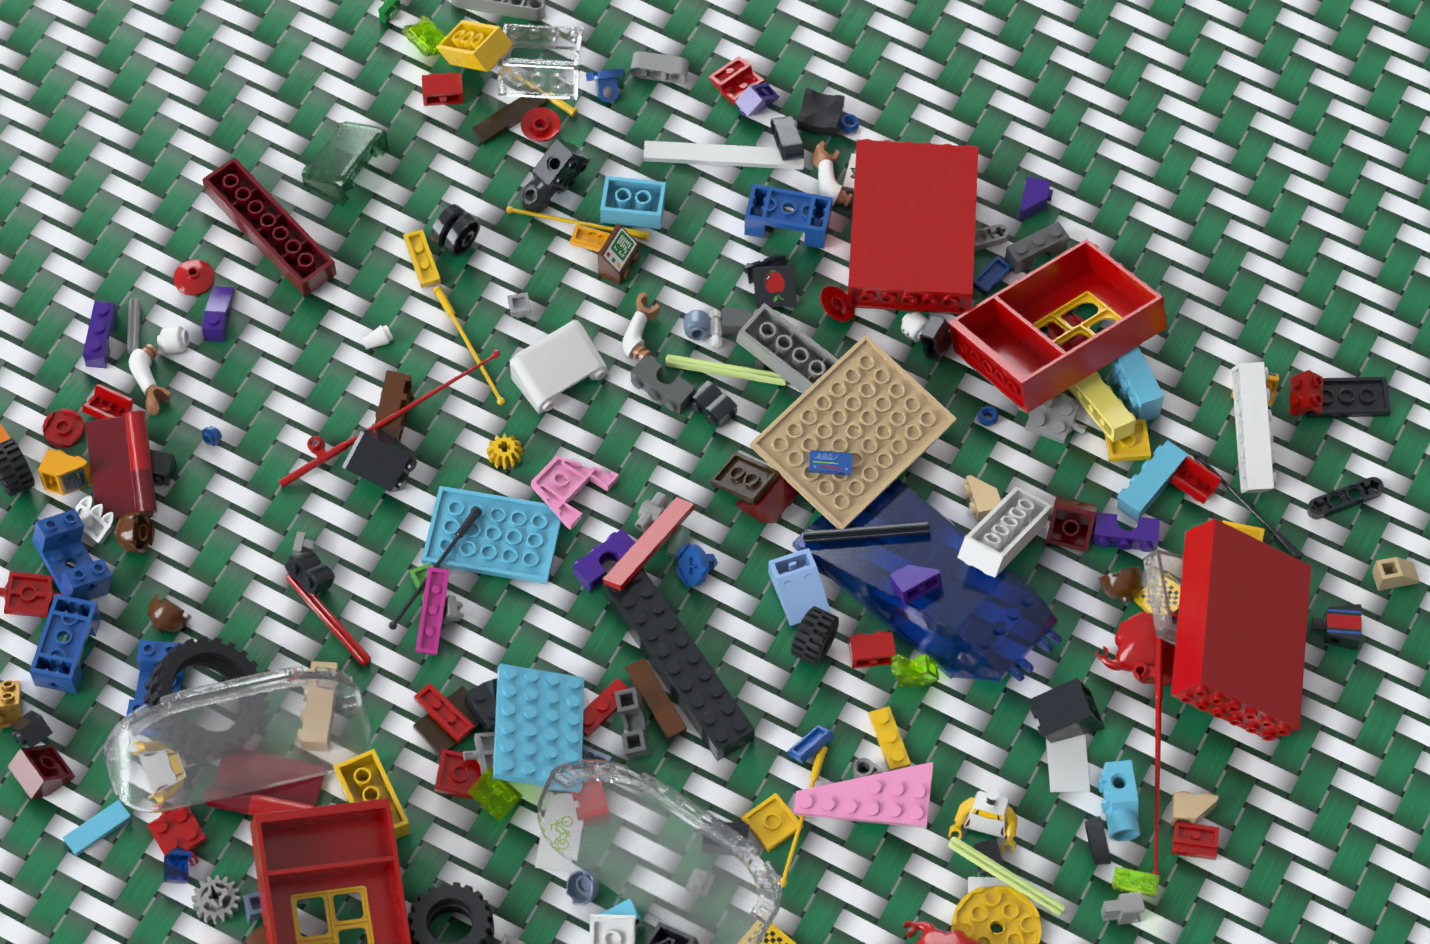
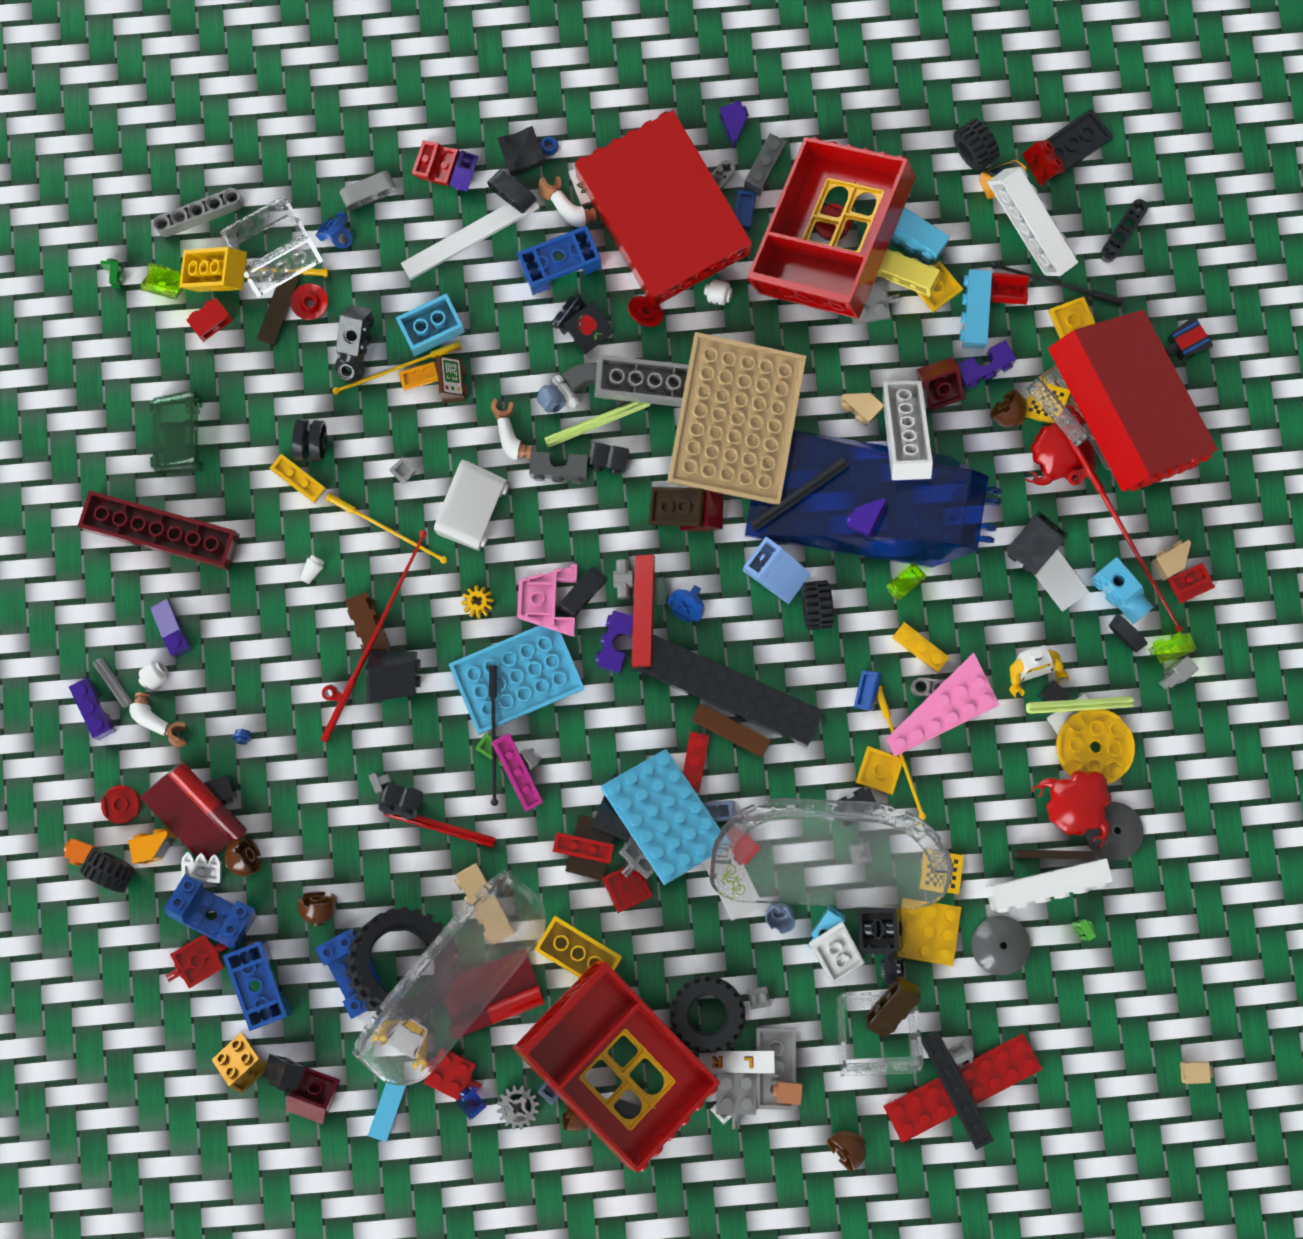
camera: 30 degrees left, 20 degrees up
red bracket [82,384,133,420] -> none
red dish [173,260,215,296] -> none
clear neon green bracket [468,766,523,821] -> none
dark grey arch [615,687,652,761] -> none
blue tile [809,450,852,476] -> none
red brick [848,631,896,669] -> none
black brick [919,315,952,363] -> none
blue plate [977,406,999,426] -> none
tan slope [1372,557,1420,591] -> none
none -> black beam [557,566,608,618]
none -> black tyre [953,119,1000,171]

